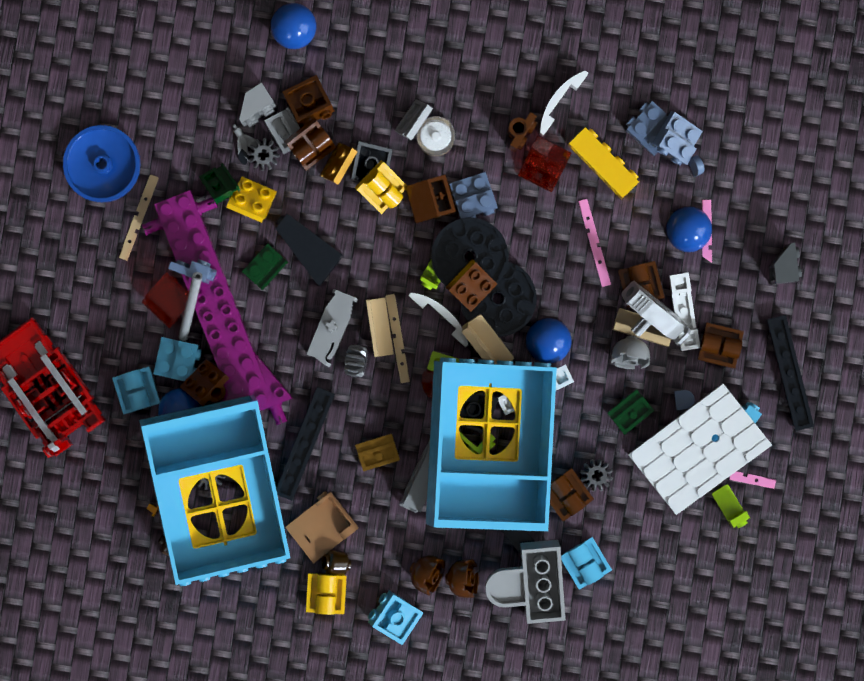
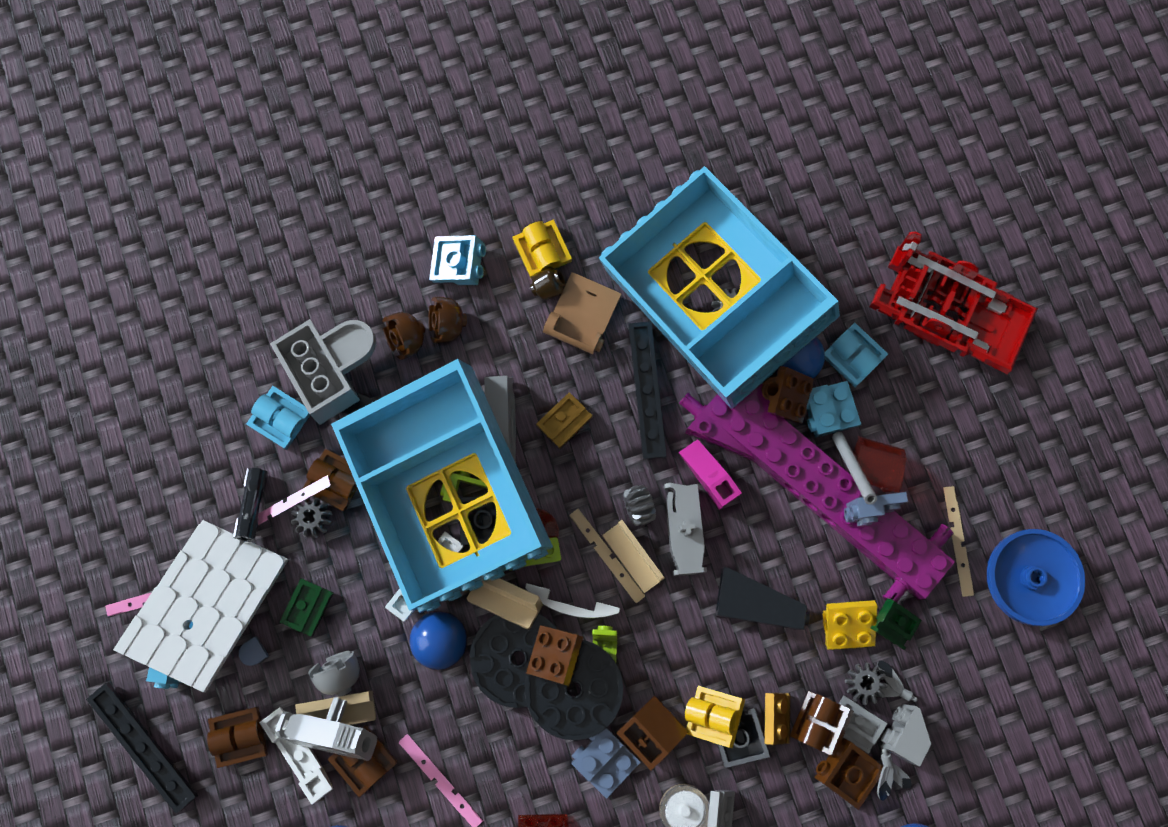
camera: 155 degrees right, 10 degrees down
dark green plate [242,244,289,290] -> none
lime bracket [712,484,750,528] -> none
none -> black axle [233,467,268,542]
none -> piece [258,476,330,525]
none -> dark pink slope [679,439,742,510]
none -> light grey piece [877,748,912,801]

